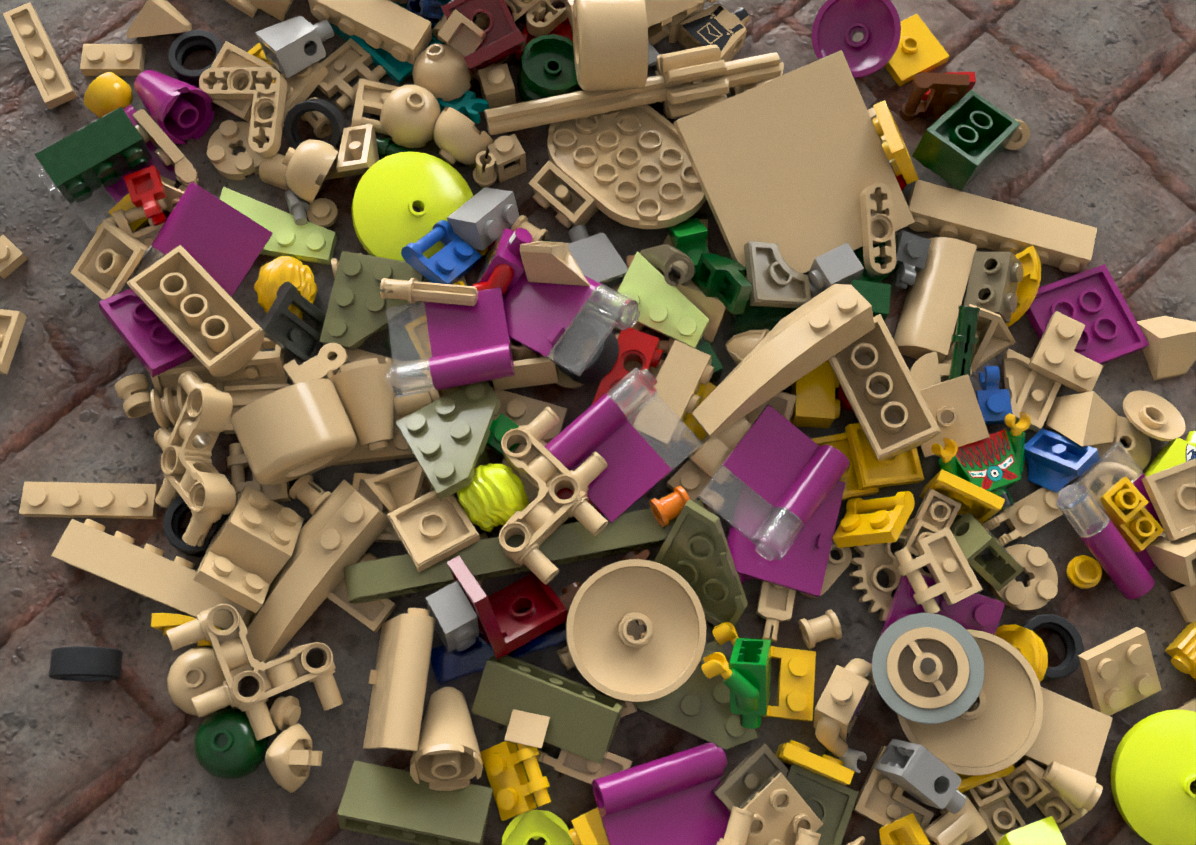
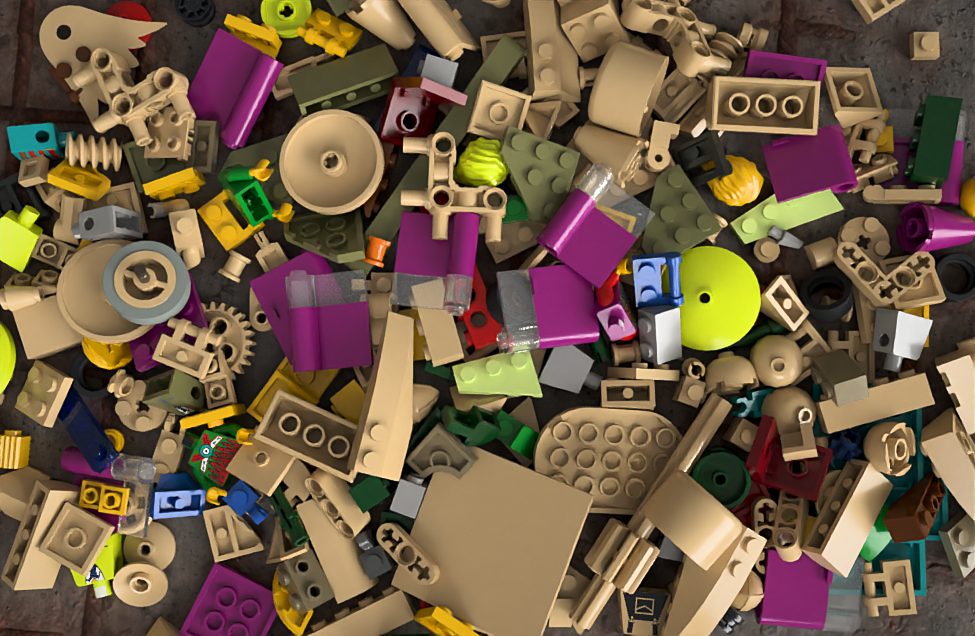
camera: 140 degrees right, 15 degrees up
red plate [124,165,167,226] -> none
tan cylinder [282,139,339,204] -> none
tan axle [380,278,478,306] -> none
tan sticker [504,709,550,748] -> none
tan slope [520,241,590,286] -> none
dark tan arm [626,244,695,286] -> none
yellow plate [832,491,915,548] -> none
tan plate [1028,311,1103,393] -> none
tan slope [1045,391,1118,447] -> none
none -> clear blue plate [58,384,120,474]
none -> tan plate [107,369,135,398]
none -> tan beam [304,468,371,539]
none -> tan wing [607,363,680,381]
none -> dark tan brick [811,349,869,407]

